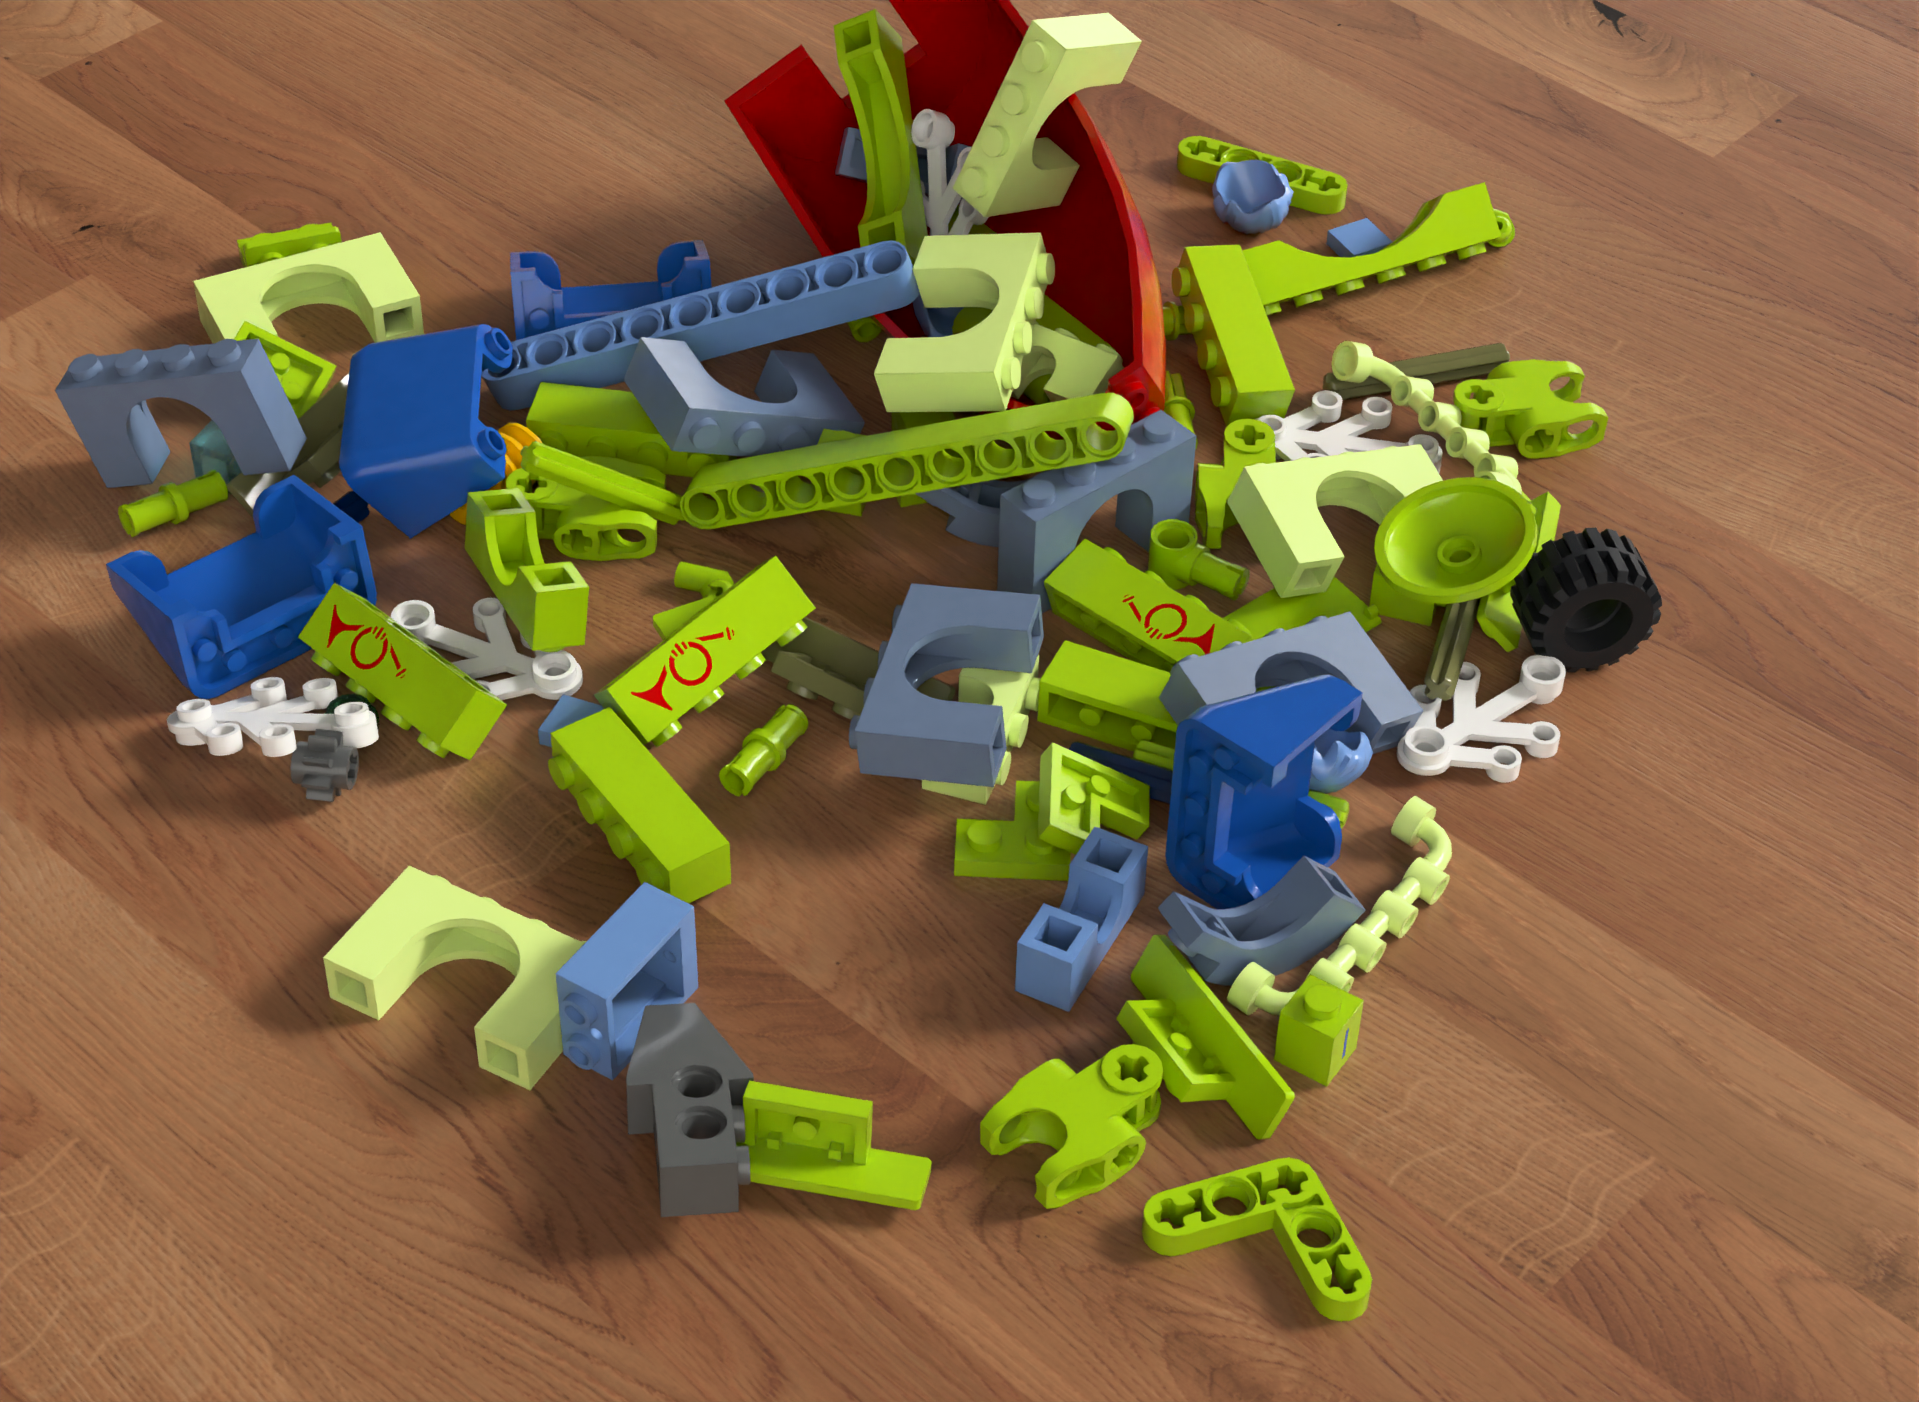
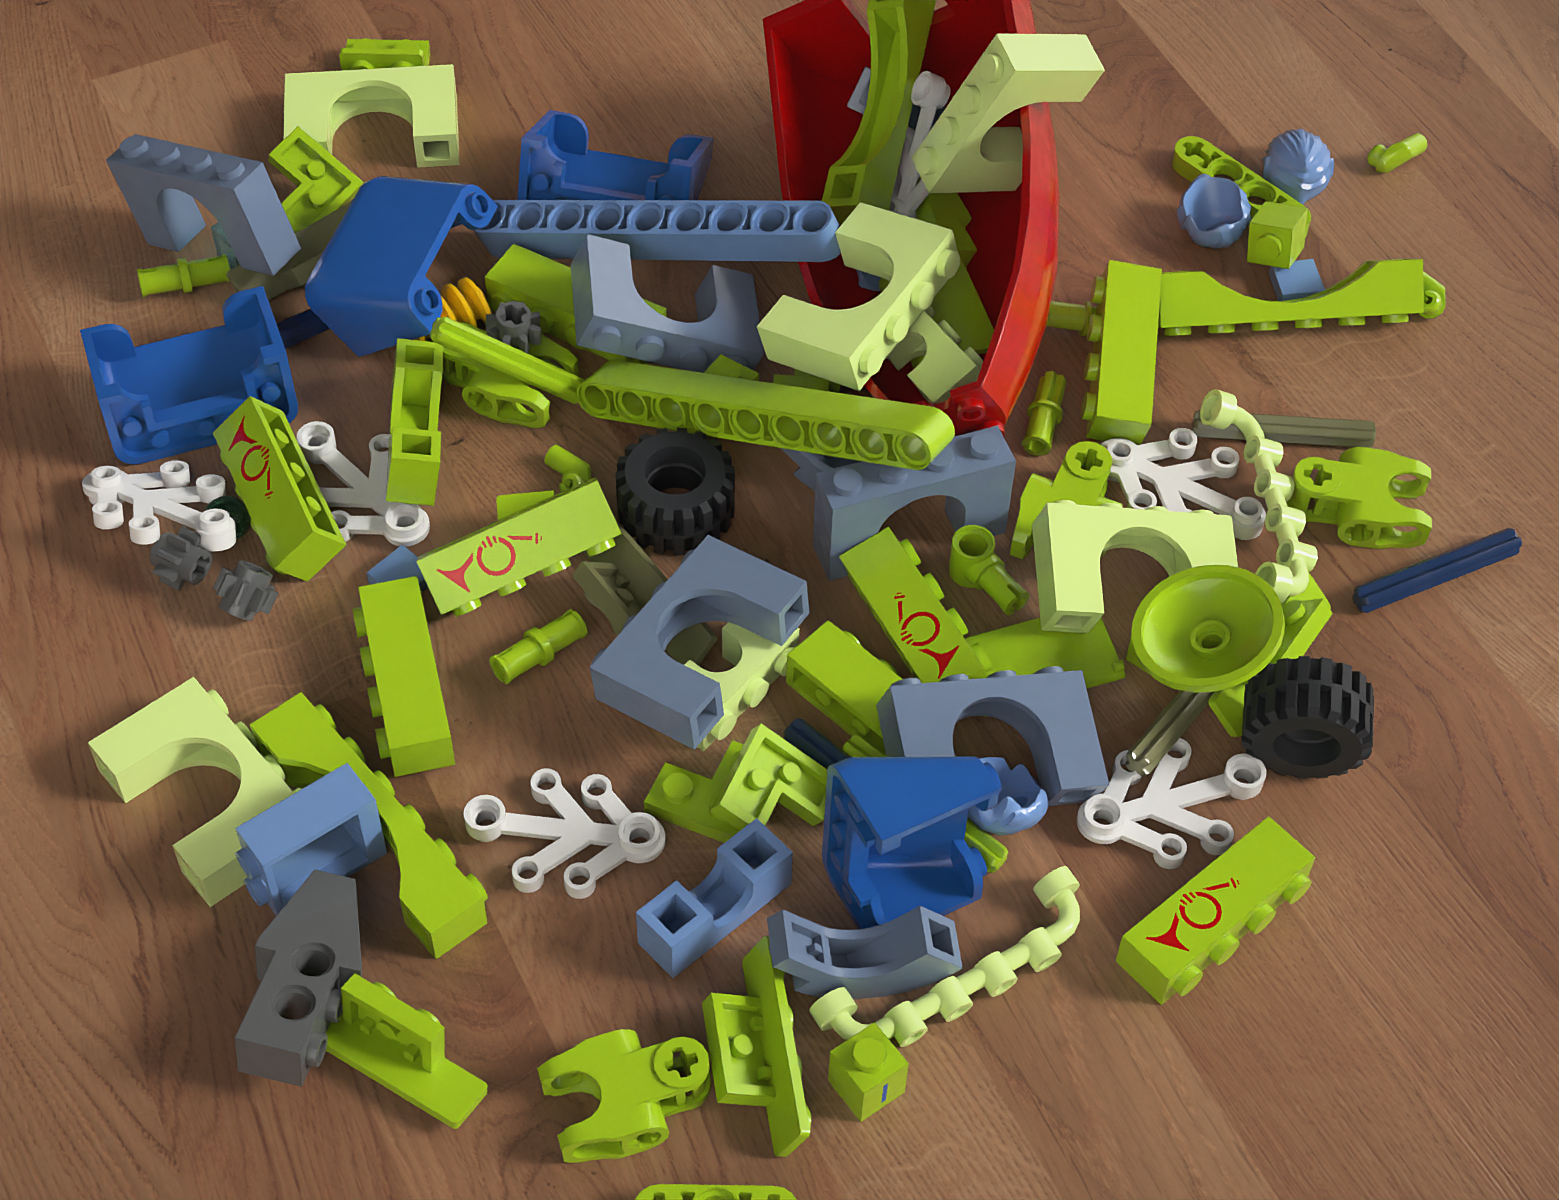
camera: 20 degrees right, 10 degrees up
none -> dark grey gear [213,560,278,621]
none -> lime arch [250,692,488,959]
none -> white plant [464,768,666,899]
none -> dark grey gear [486,301,541,354]
none -> black tyre [615,427,735,556]
none -> lime brick [1116,816,1316,1005]
none -> lime brick [1247,201,1308,269]
none -> medium blue hair [1262,128,1334,204]
none -> dark blue axle [1352,528,1522,613]
none -> lime arm [1367,133,1427,173]

